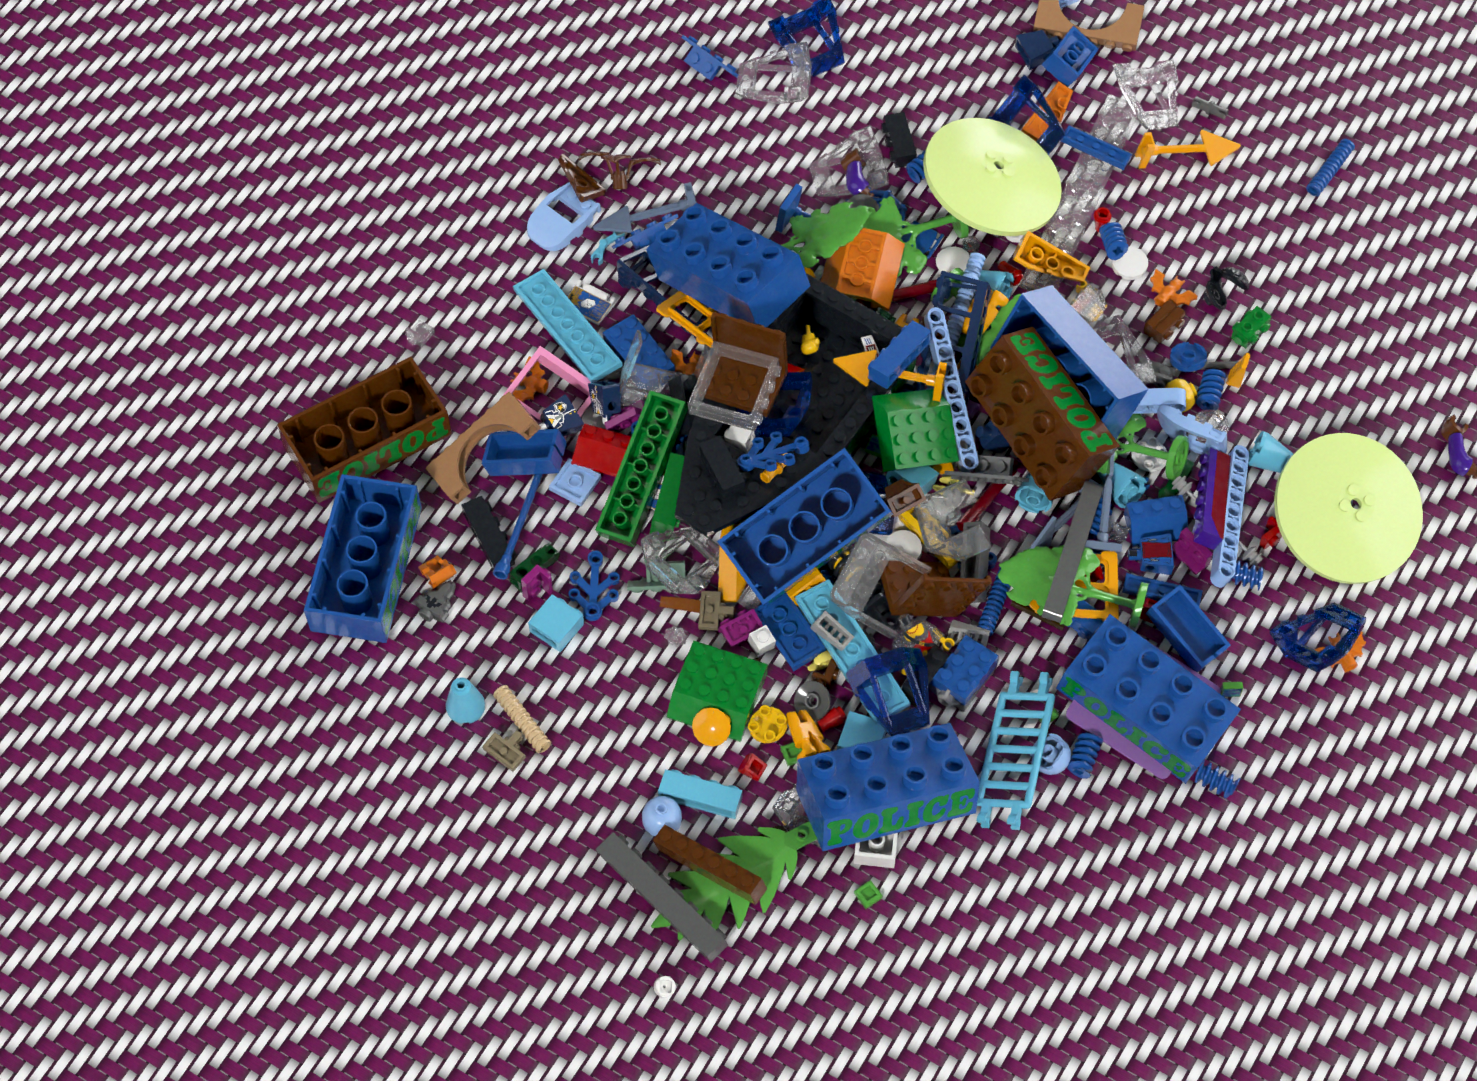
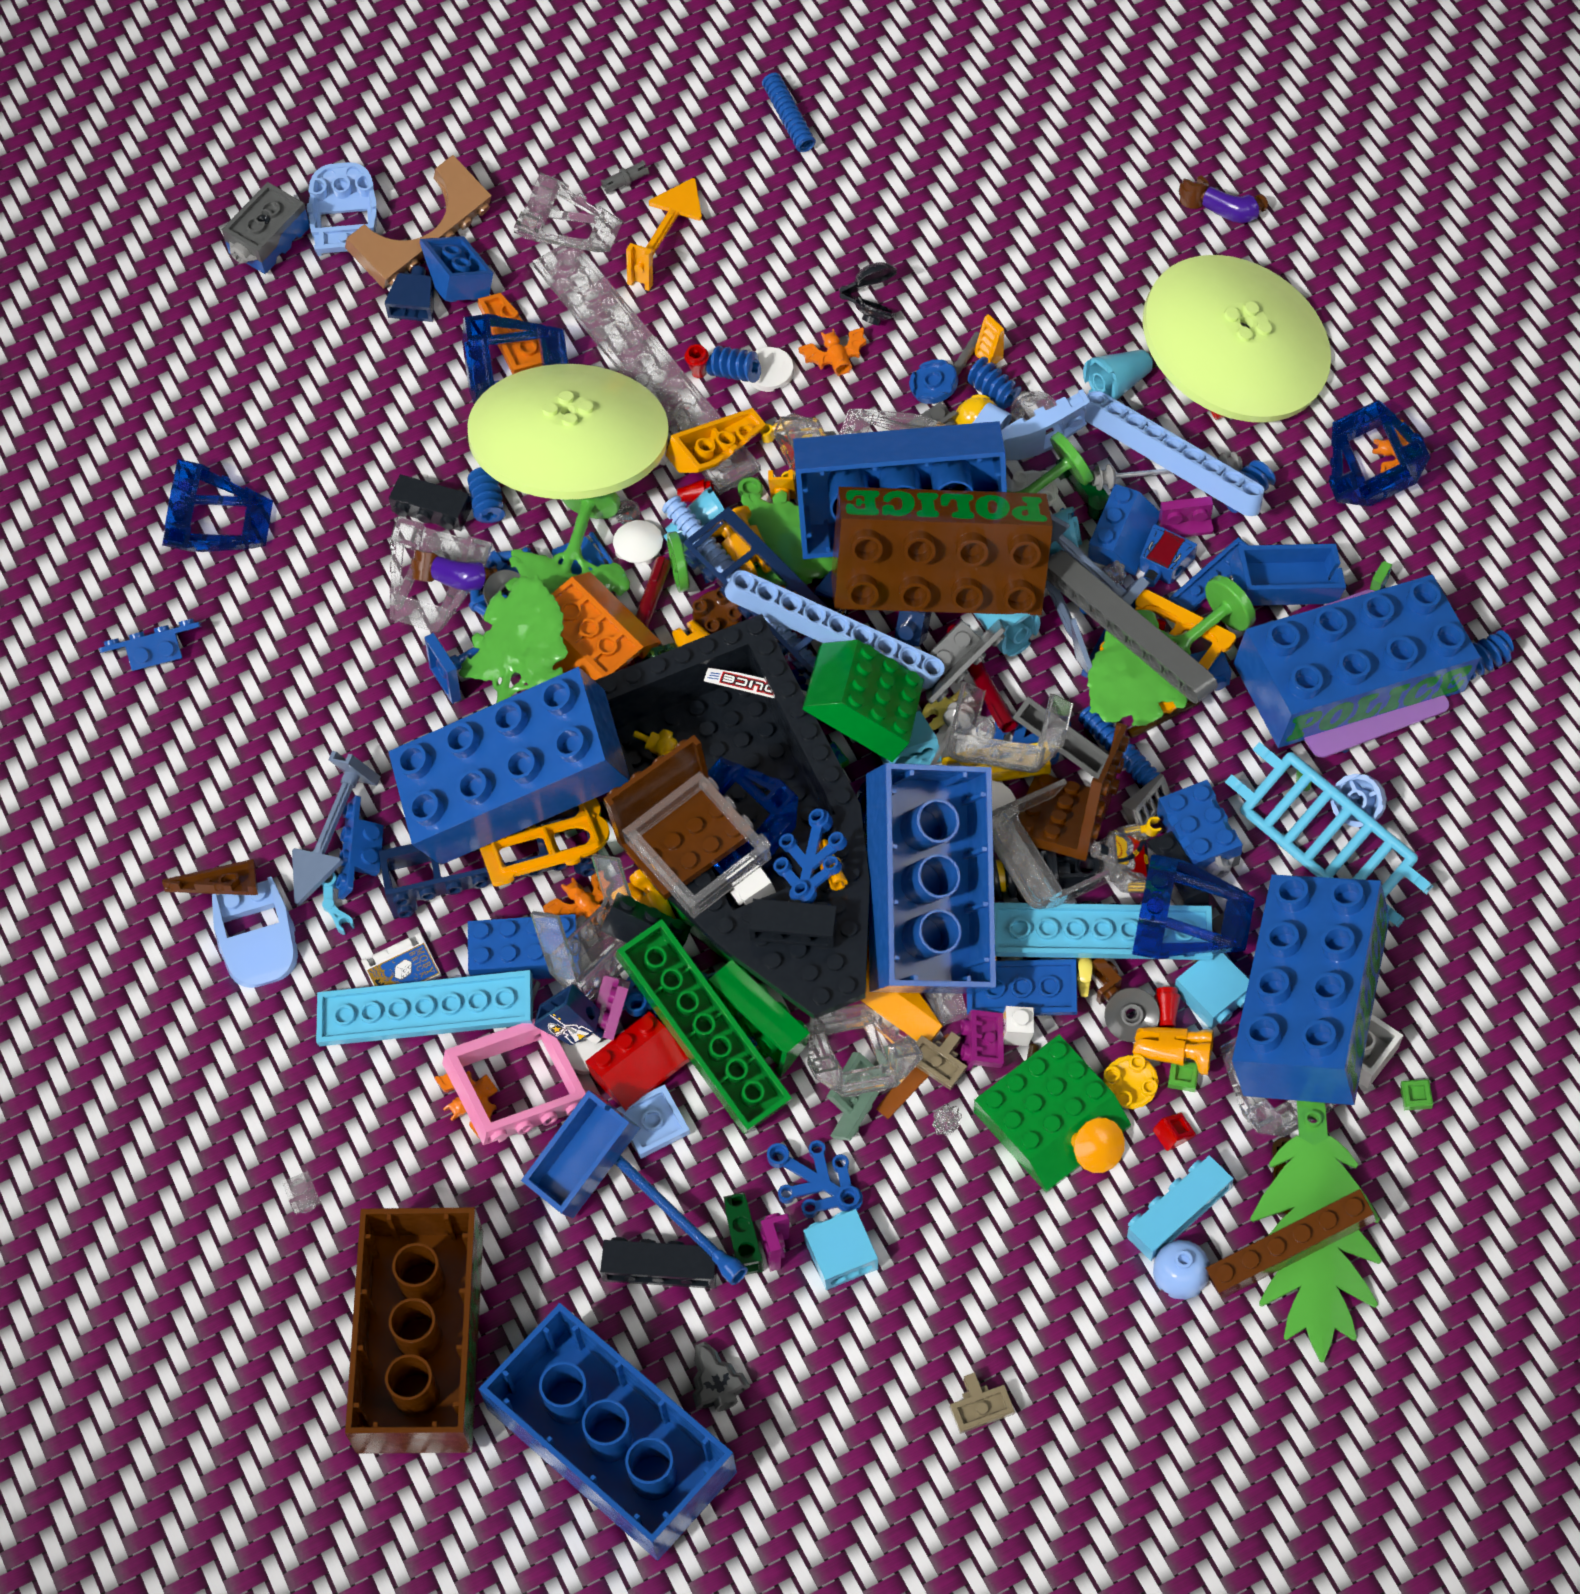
camera: 55 degrees left, 0 degrees up
orange cylinder [418,555,457,589] -> none
medium nougat arch [426,392,541,504] -> none
medium azure cone [446,677,485,724] -> none
tan piece [493,685,551,753] -> none
dark blue torso [539,394,584,437] -> none
reddish brown plant [579,151,661,190] -> none
dark grey brick [596,832,728,963] -> none
white tile [654,976,676,997] -> none
clear windscreen [736,42,812,104] -> none
light grey slope [810,611,854,652] -> none
light orange piece [833,350,947,402] -> none
blue brick [868,320,931,389] -> none
reddish brown slope [885,479,927,518] -> none
blue tile [1060,125,1132,170] -> none
blue piece [1067,733,1103,779] -> none
reddish brown brick [1143,300,1185,344] -> none
dark purple brick [1192,447,1231,550] -> none
green brick [1231,306,1272,349] -> none
red bracket [1259,516,1282,550] -> none

